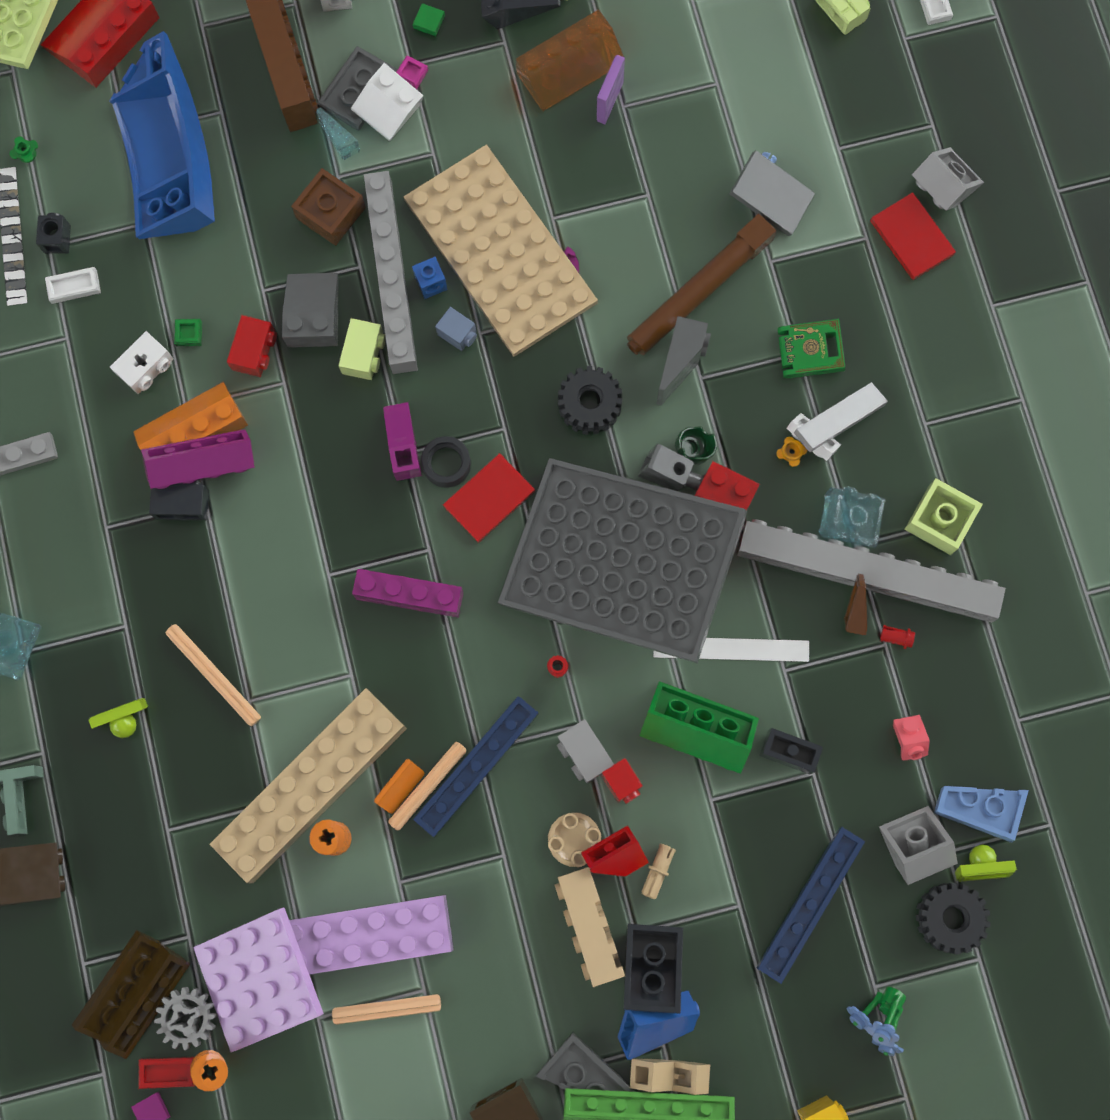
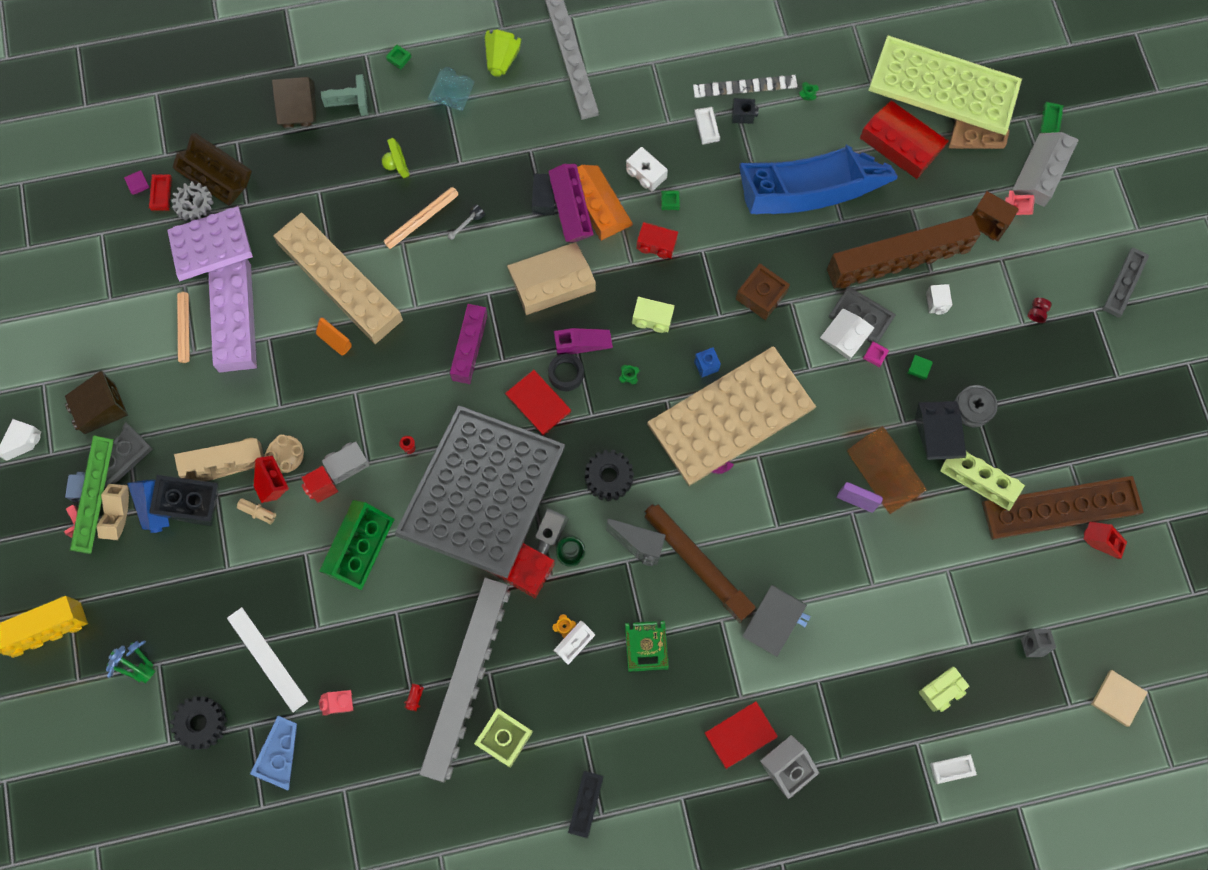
camera: 85 degrees right, 5 degrees down
orange piece [190,1050,228,1091] -> none
dark grey slope [282,273,338,347] -> none
orange piece [309,820,352,856] -> none
clear light blue slope [316,107,360,160] -> none
light grey brick [364,171,418,374] -> none
light nougat axle [388,742,467,830] -> none
dark blue plate [413,696,539,837] -> none
sand blue brick [435,307,477,351] -> none
white sticker [653,638,809,662] -> none
dark blue plate [756,827,865,984] -> none
black brick [759,728,823,775] -> none
tile [794,382,888,452] -> none
clear light blue slope [818,486,885,548] -> none
reddish brown slope [844,573,867,635] -> none
light grey slope [879,806,958,885] -> none
lime tile [955,844,1017,882] -> none
none -> white sticker [227,607,308,712]
none -> hinge [448,204,486,240]
none -> tan slope [507,242,596,315]
none -> black plate [568,771,604,838]
none -> green plate [619,365,639,385]

